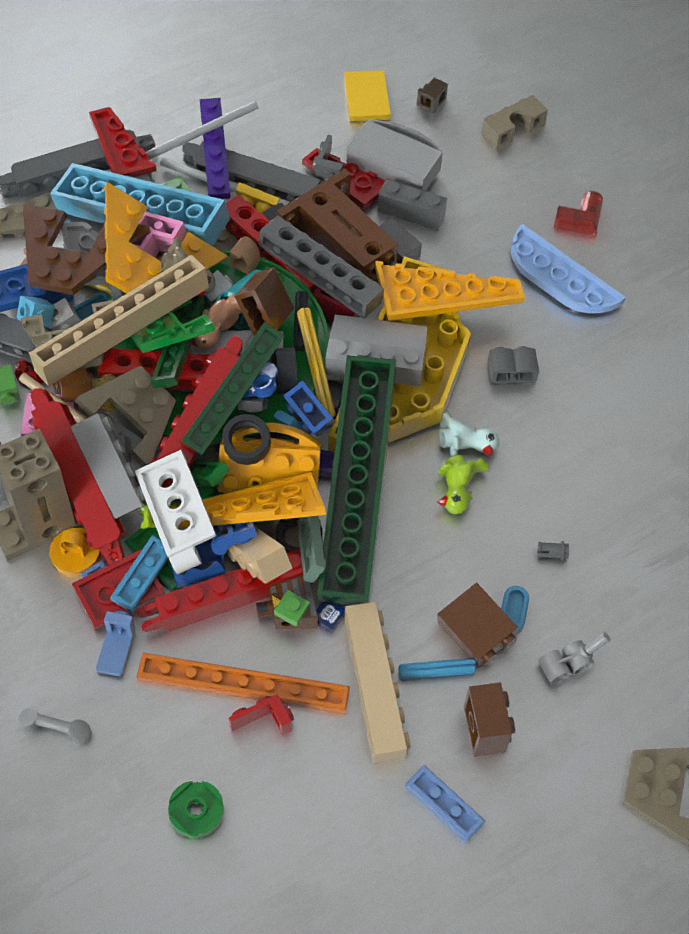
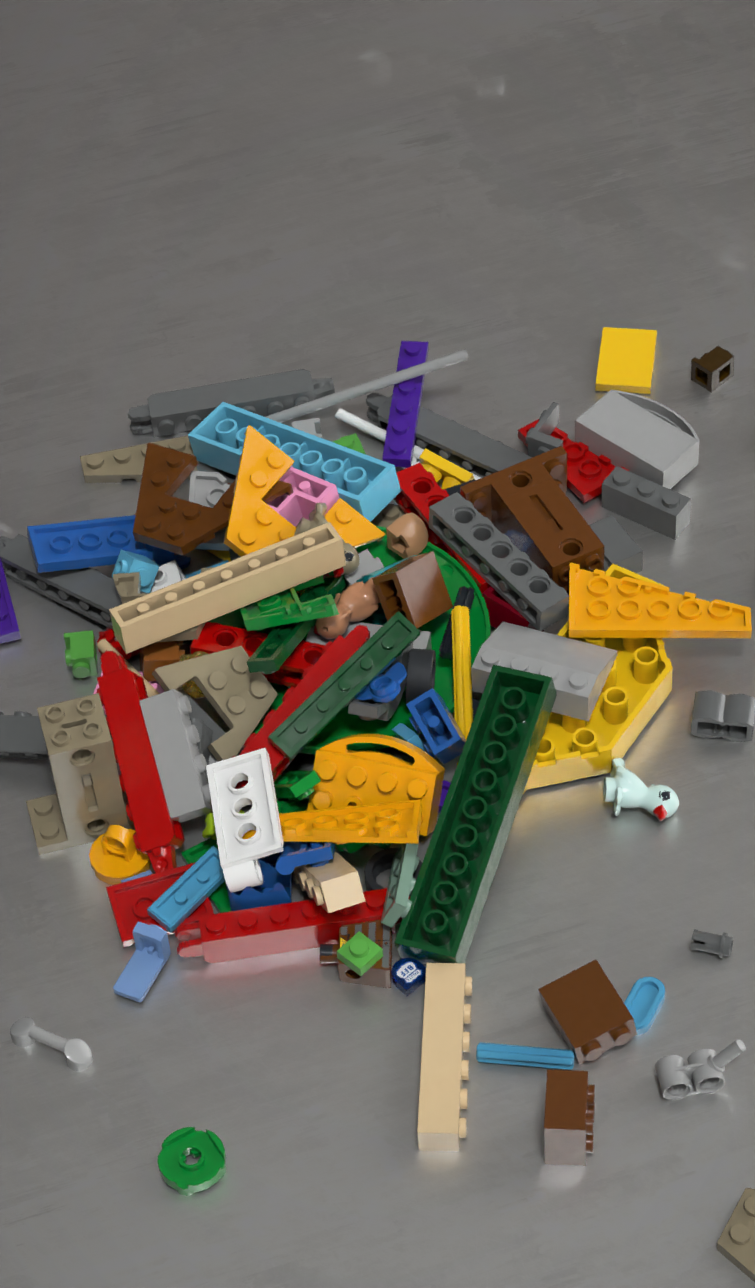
camera: 20 degrees right, 10 degrees down
red wing [89,107,157,178] -> none
orange tile [136,653,350,714] -> none
black tyre [222,414,271,465] -> none
red bracket [229,694,294,736] -> none
medium blue tile [405,765,486,843] -> none
lime animal [437,455,489,514] -> none

